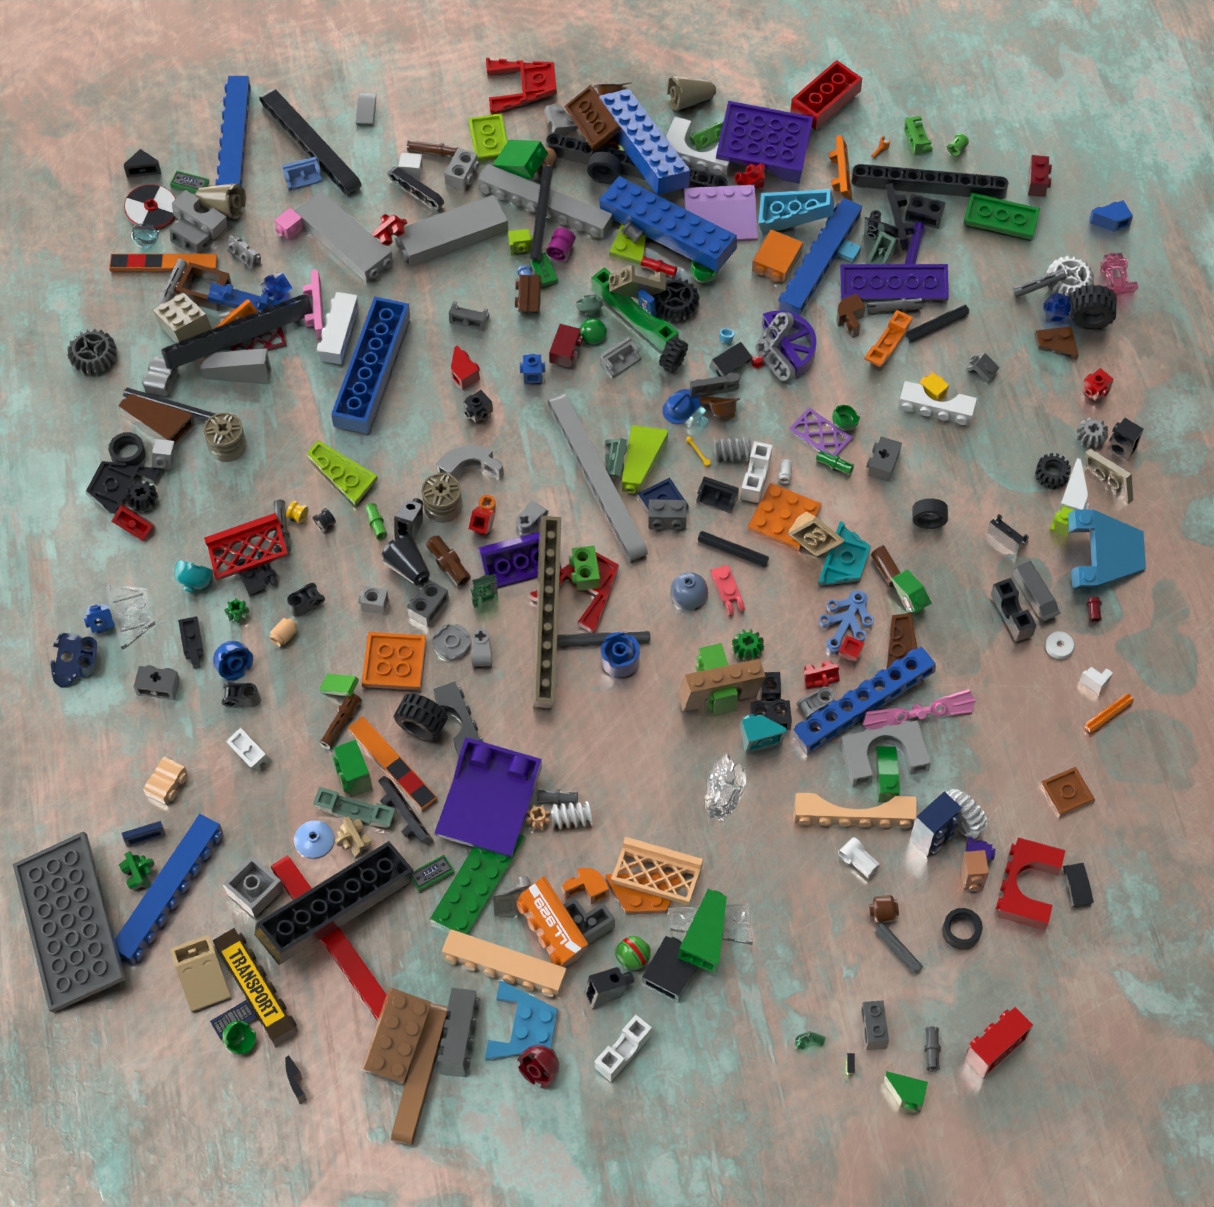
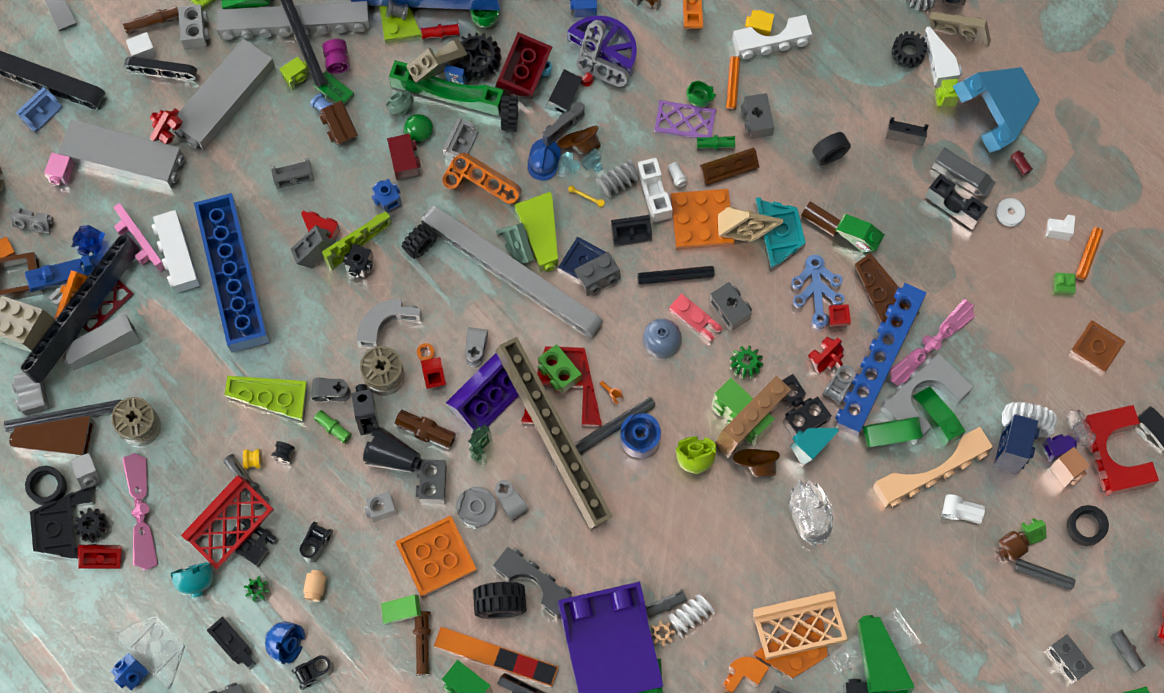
camera: 30 degrees left, 10 degrees up
none -> bright pink piece [122,453,157,570]
none -> dark grey hinge [291,225,336,268]
none -> dark grey piece [311,377,351,402]
none -> lime wing [322,211,392,271]
none -> black tyre [401,223,438,259]
none -> orange beam [442,153,522,204]
none -> dark red slope [495,32,553,97]
none -> clear light blue tile [581,148,603,173]
none -> orange hand [599,381,624,404]
none -> lime cylinder [675,436,716,474]
none -> reddish brown plate [700,147,760,185]
none -> dark grey brick [709,282,752,331]
none -> orange axle [726,56,740,110]
none -> reddish brown piece [732,449,780,477]
none -> green beam [863,417,923,447]
none -> bright green tile [1021,518,1047,546]
none -> bright green tile [1054,273,1076,295]
none -> clear piece [1066,409,1096,448]

